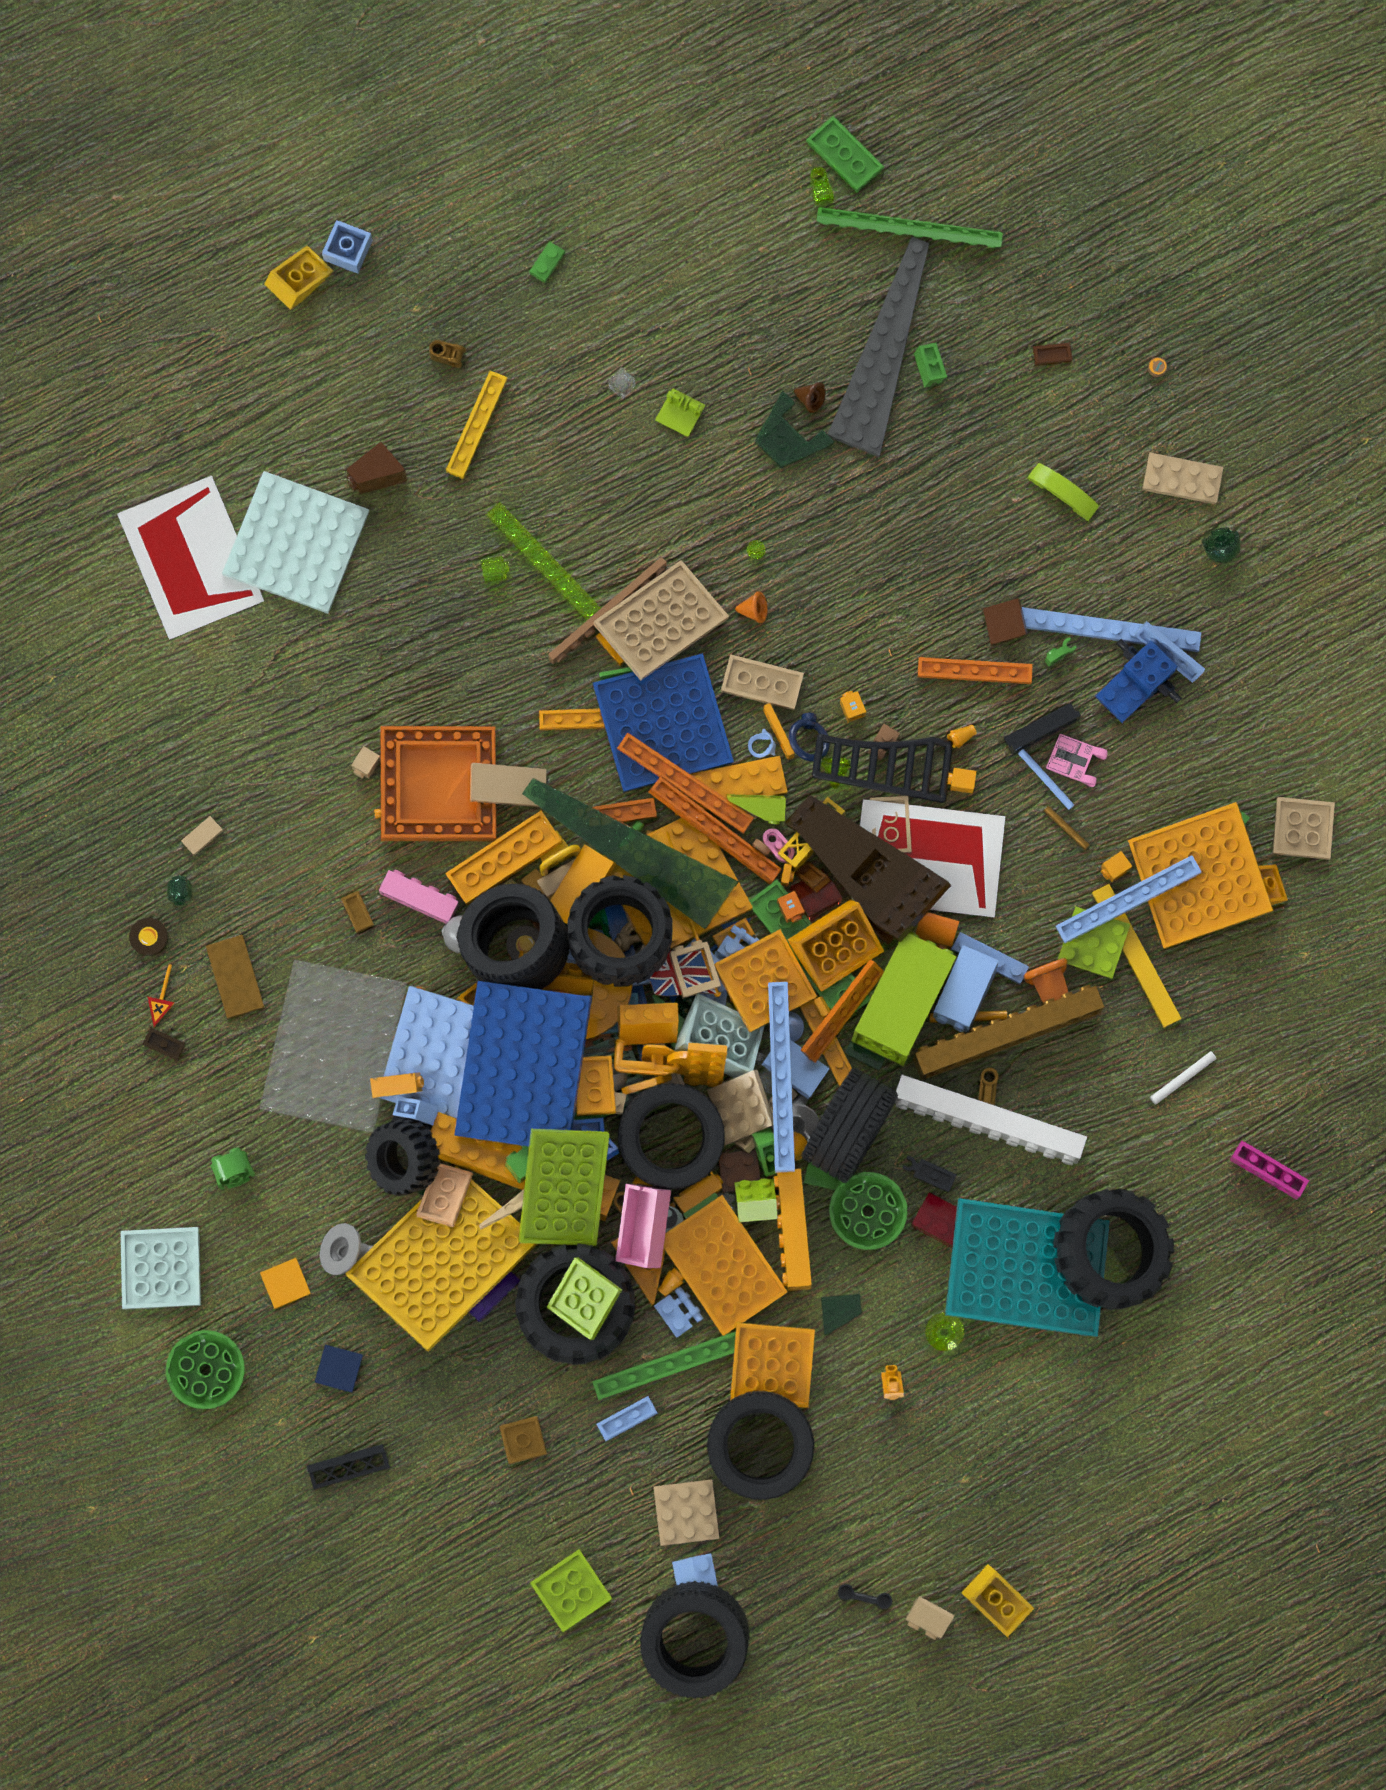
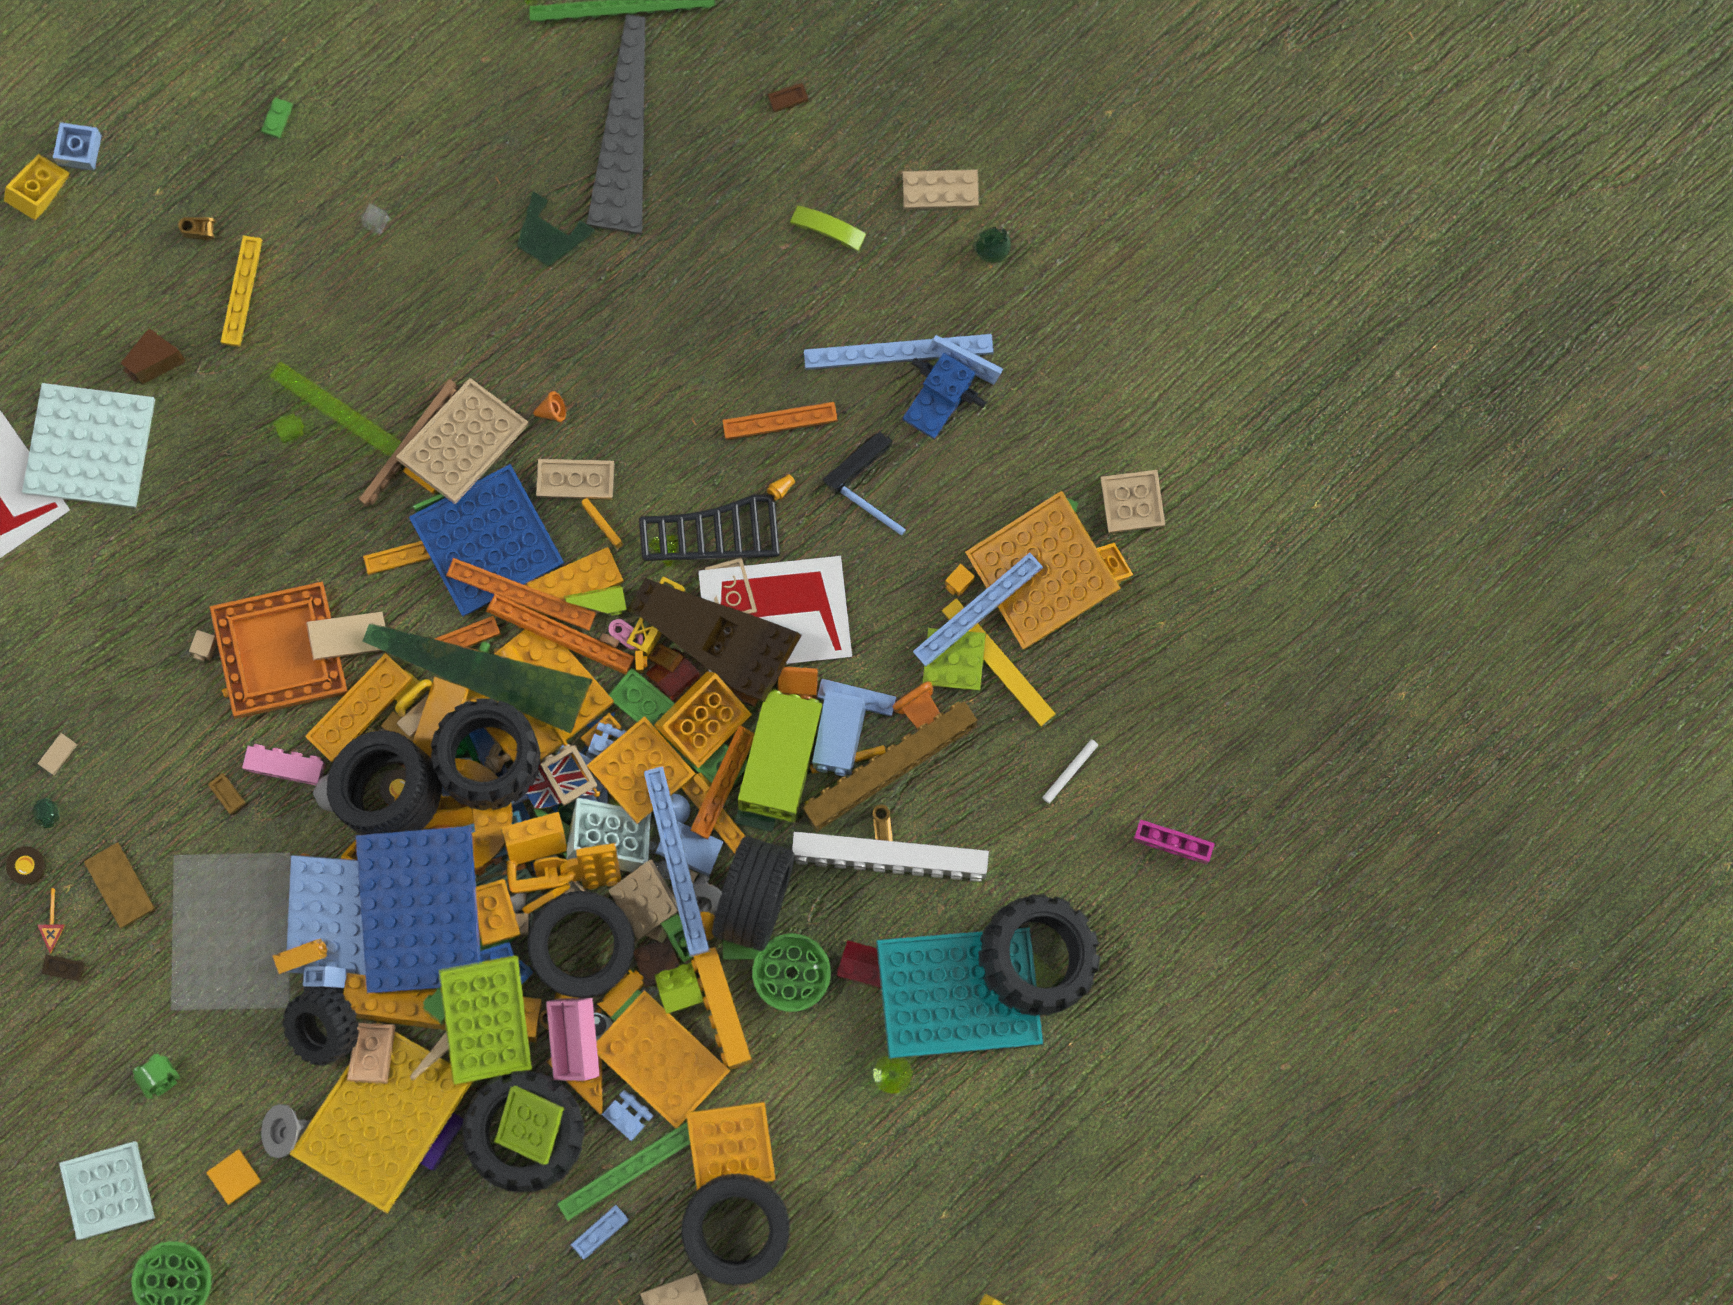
camera: 10 degrees left, 0 degrees up
dark blue tile [315,1345,363,1393] -> none
pearl gold tile [499,1416,547,1464] -> none
lime hinge [655,388,706,437] -> none
light orange cone [658,1268,684,1297] -> none
clear neon green plate [747,540,765,559] -> none
light blue piece [748,729,776,758] -> none
orange brick [777,891,805,923] -> none
dark blue piece [789,713,830,762] -> none
reddish brown hat [793,382,826,413] -> none
clear green wing [821,1294,862,1335] -> none
light orange brick [839,691,866,723] -> none
medium nougat plate [868,724,900,761] -> none
light orange hips [881,1365,904,1400] -> none
black plate [902,1156,957,1193] -> none
bright green hinge [914,343,947,388] -> none
light orange brick [947,768,976,794] -> none
reddish brown tile [983,598,1028,645] -> none
pearl gold bar [1044,805,1090,850] -> none
bright green plate [1045,637,1077,667] -> none
bright pink flag [1046,734,1107,787] -> none
medium nougat tile [1148,357,1167,377] -> none

